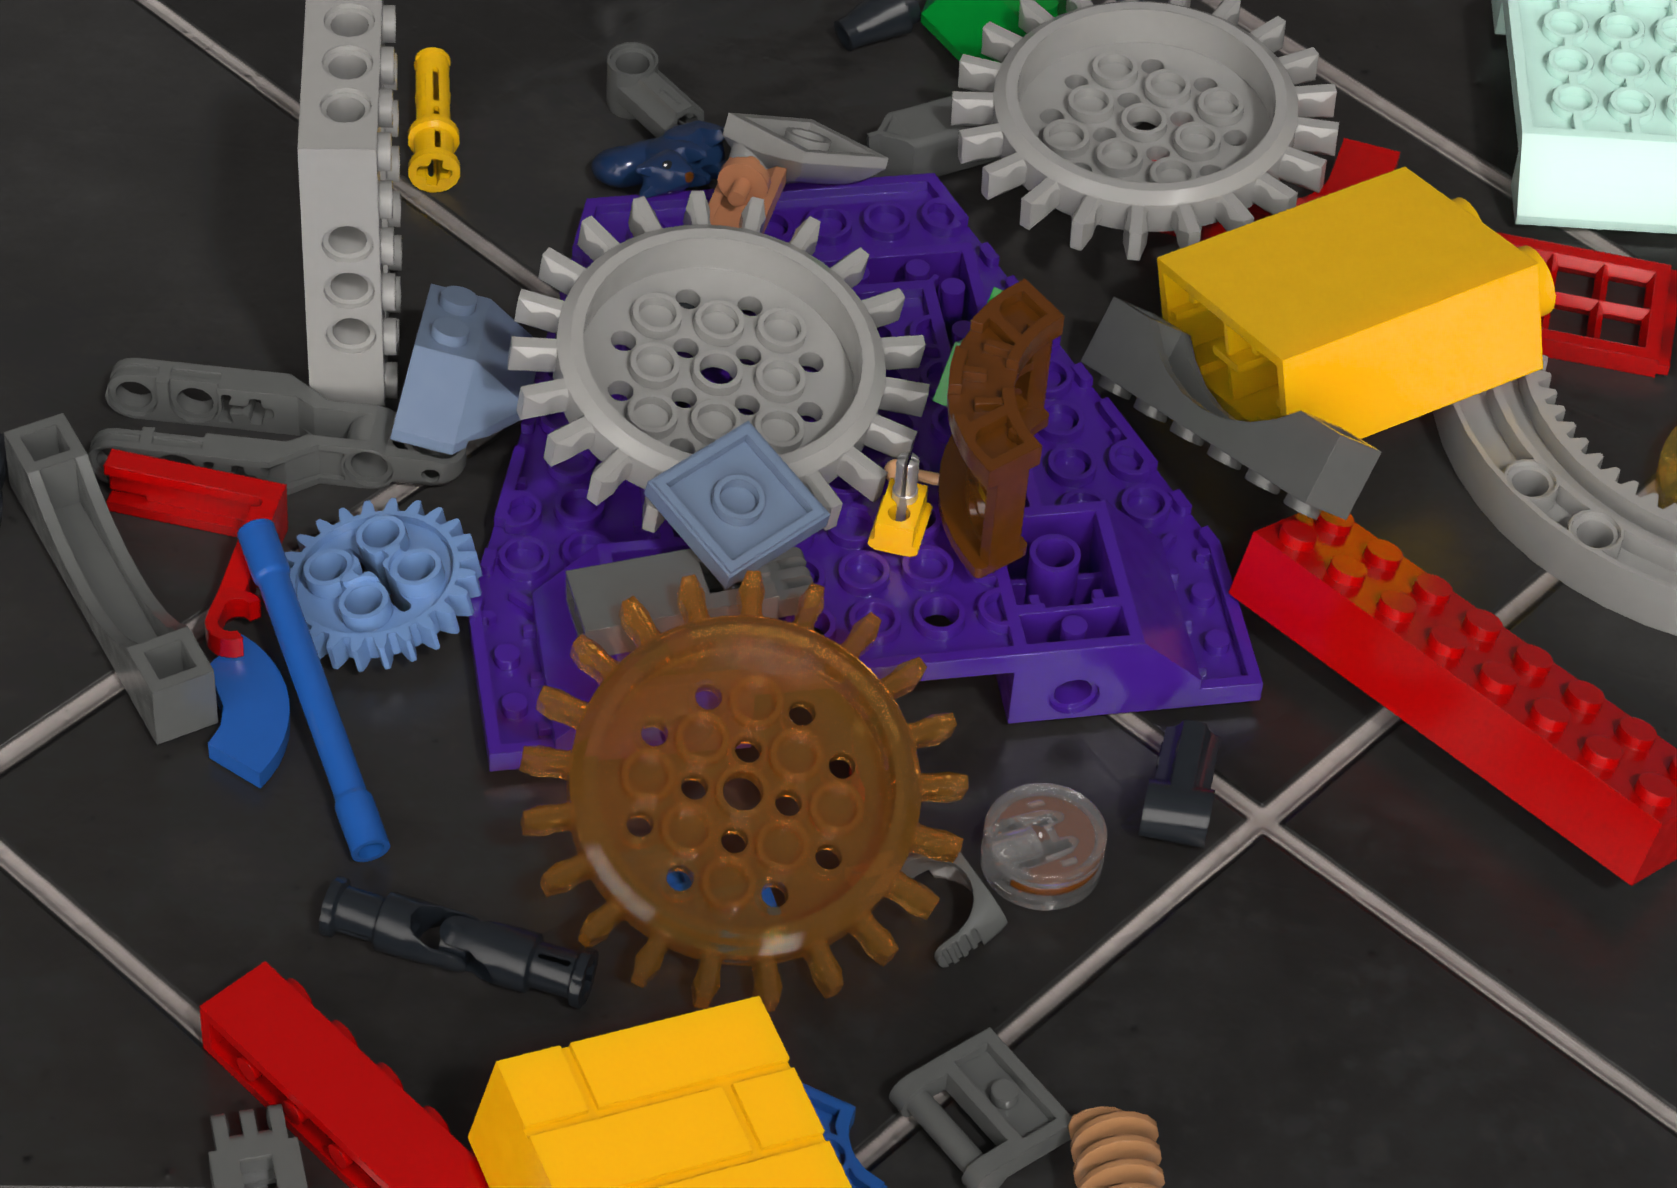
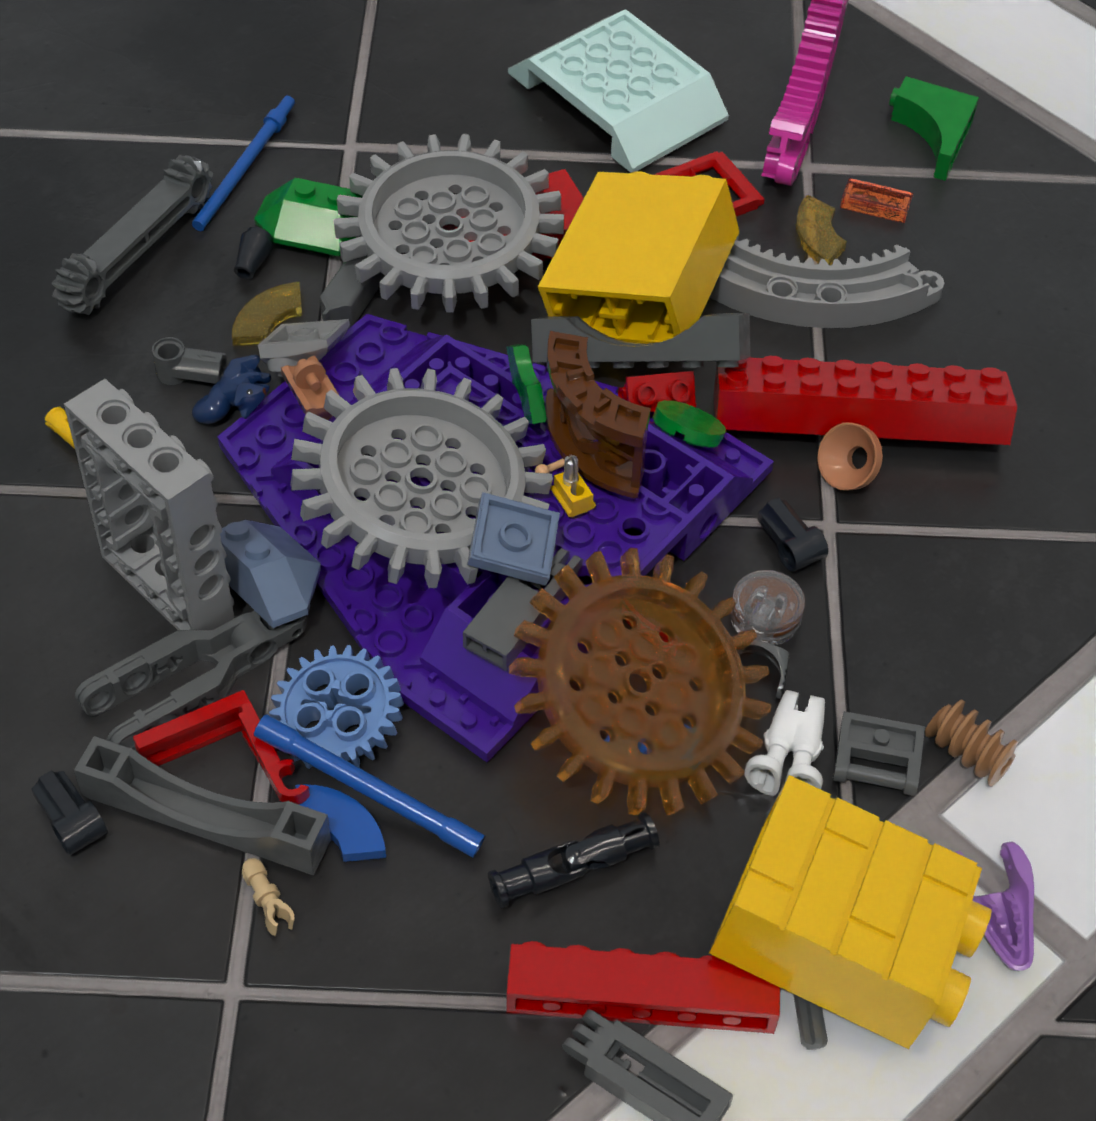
camera: 40 degrees left, 5 degrees up
none -> clear yellow tile [232,282,302,346]
none -> tan piece [242,858,295,936]
none -> red hinge [618,371,696,412]
none -> green tile [652,400,726,448]
none -> white piece [745,690,825,796]
none -> nougat piece [817,422,883,491]

